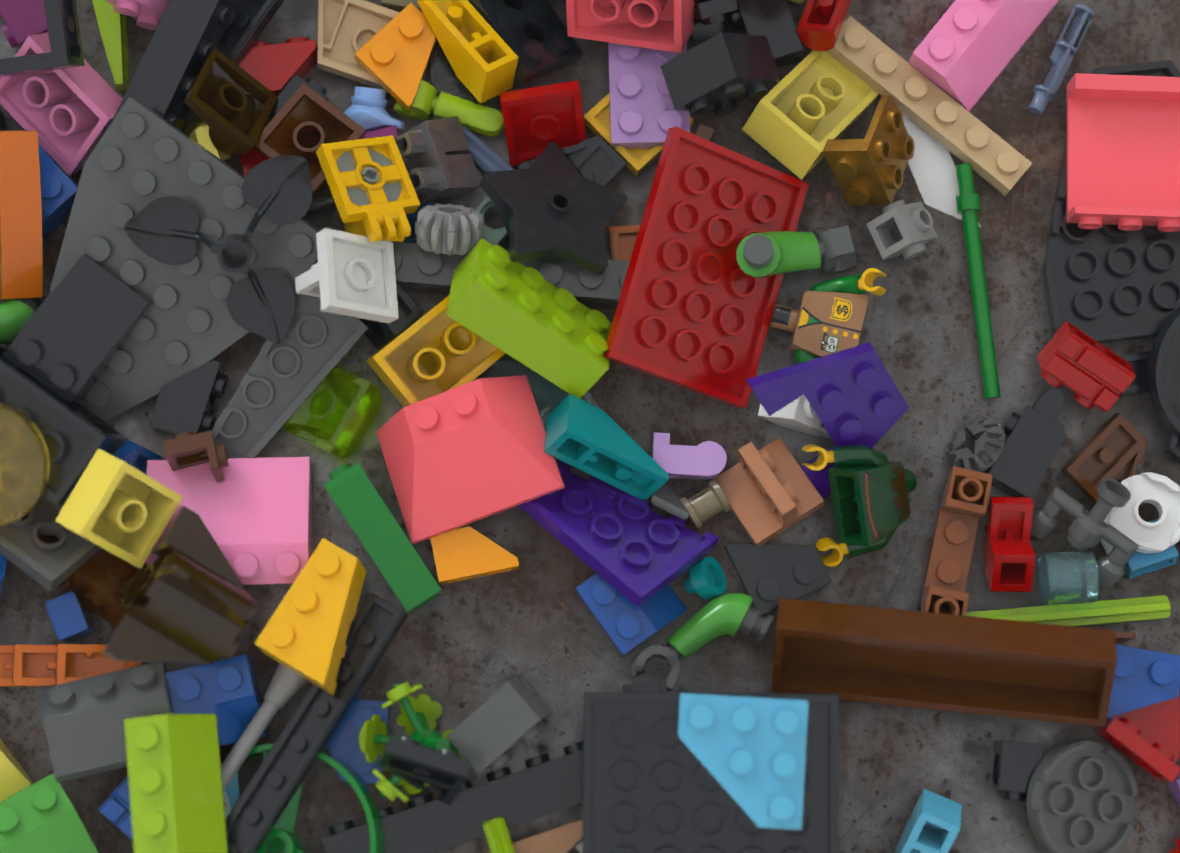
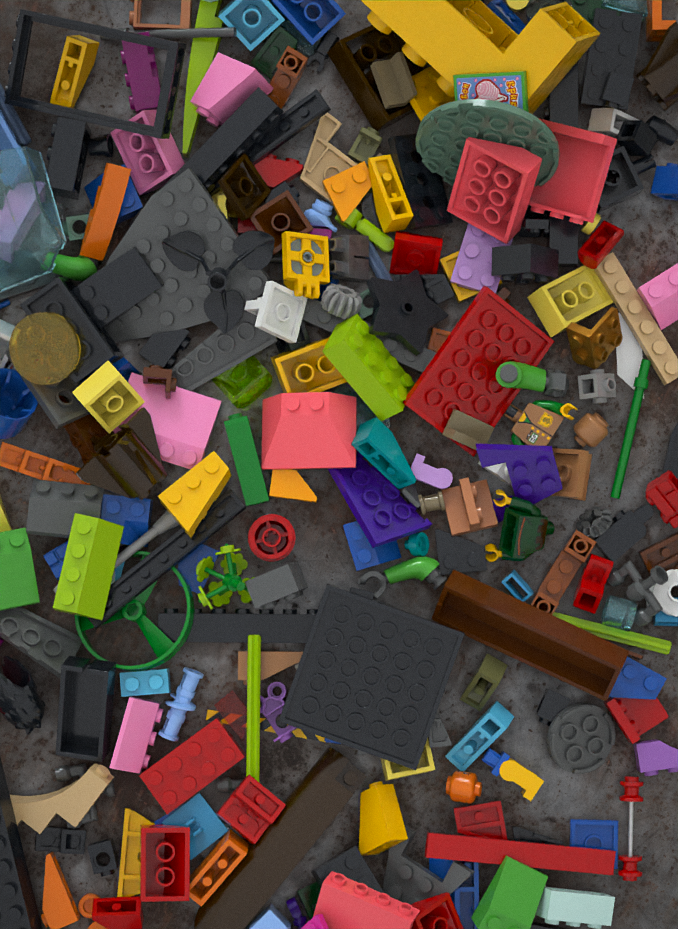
camera: 25 degrees right, 5 degrees up
blue slope [45,592,96,642] -> none
black wing [378,736,471,805] -> none
medium azure plate [677,692,809,830] -> none
none -> red cone [248,514,296,562]
none -> dark tan panel [442,409,494,450]
none -> olive slope [460,653,508,711]
none -> dark azure piece [502,570,534,602]
none -> medium nougat bracket [550,448,592,501]
none -> medium nougat head [573,412,609,447]

